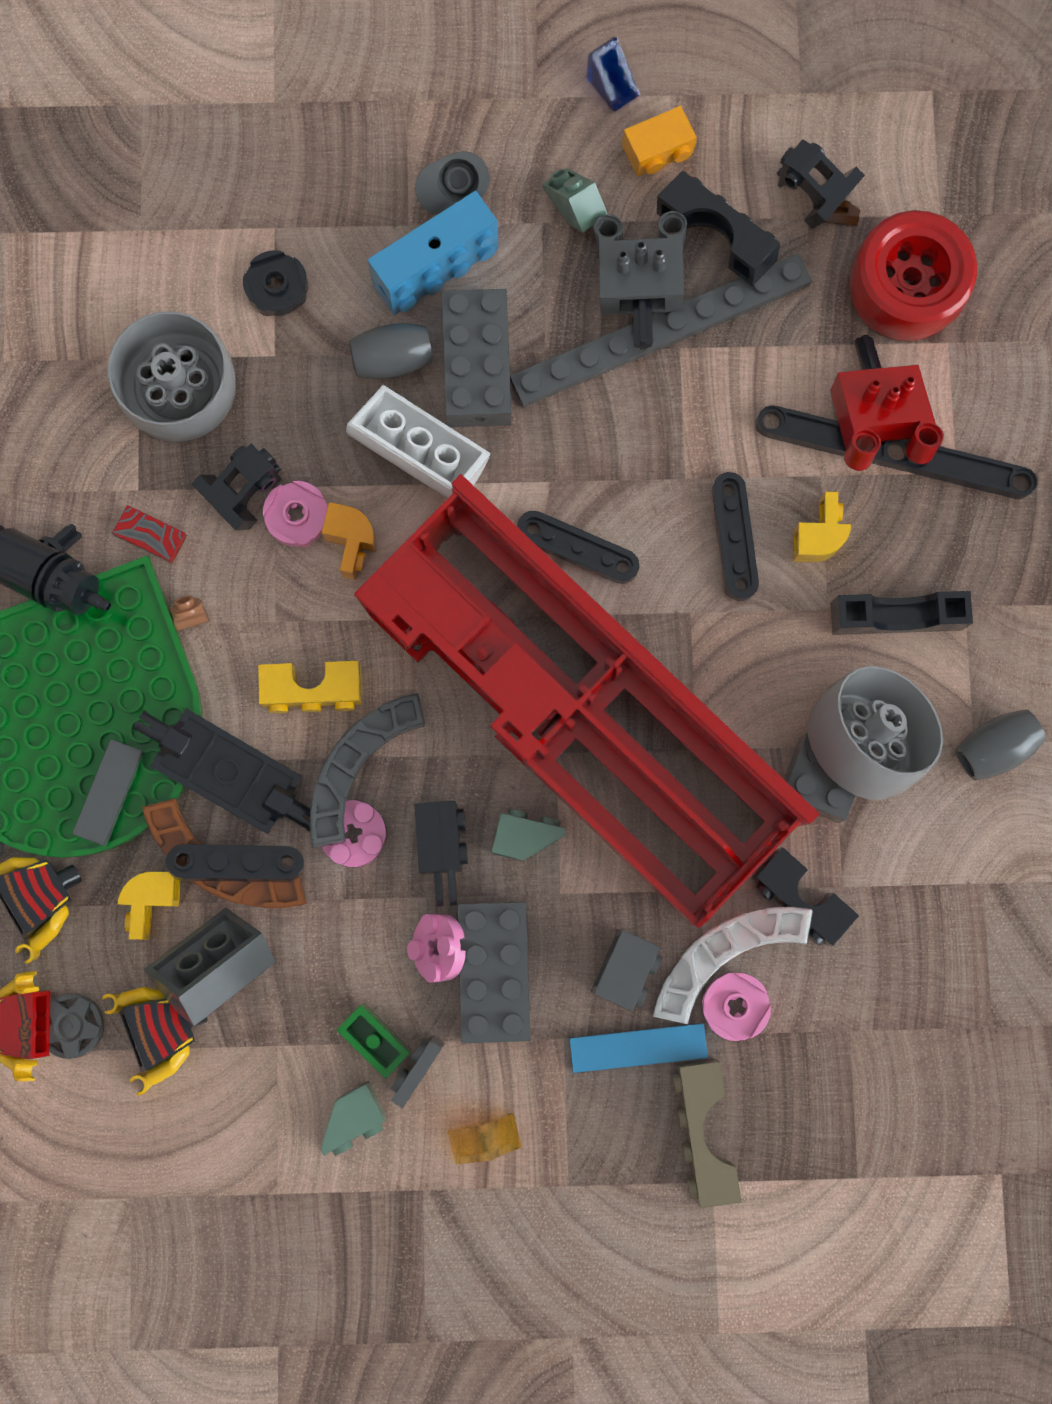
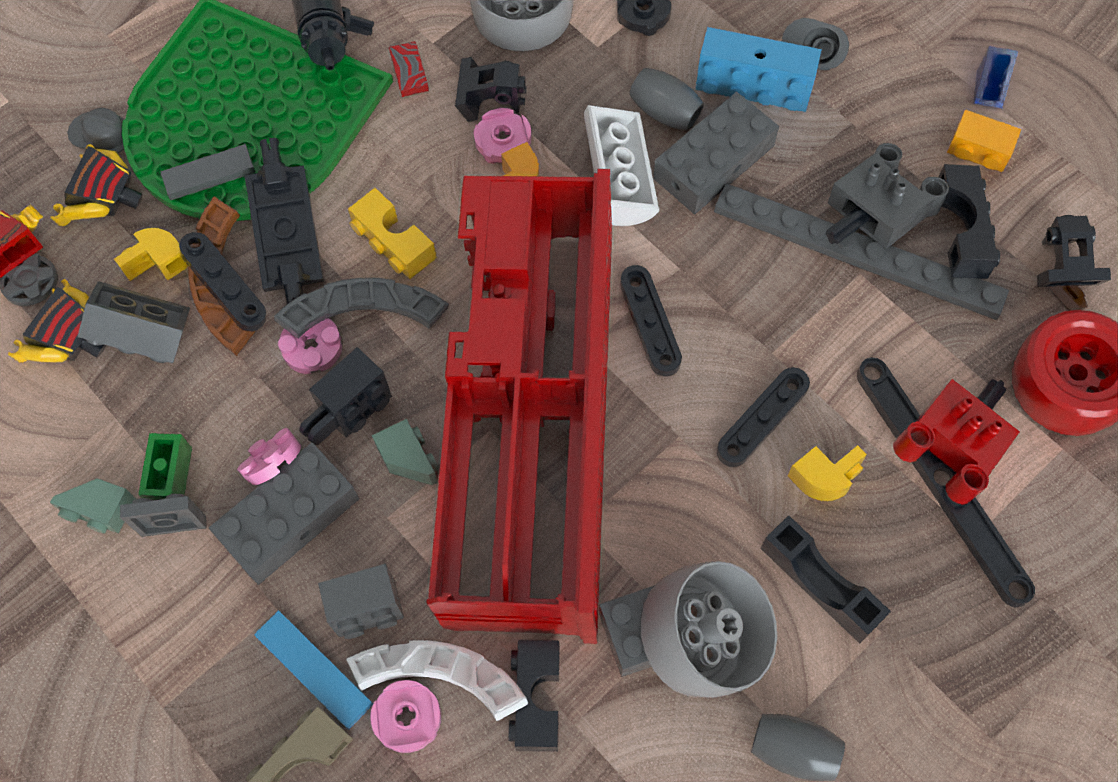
camera: 55 degrees right, 15 degrees down
nougat plate [170,595,209,631] -> none
clear yellow slope [448,1113,522,1165] -> none
sand green slope [542,168,608,233] -> none

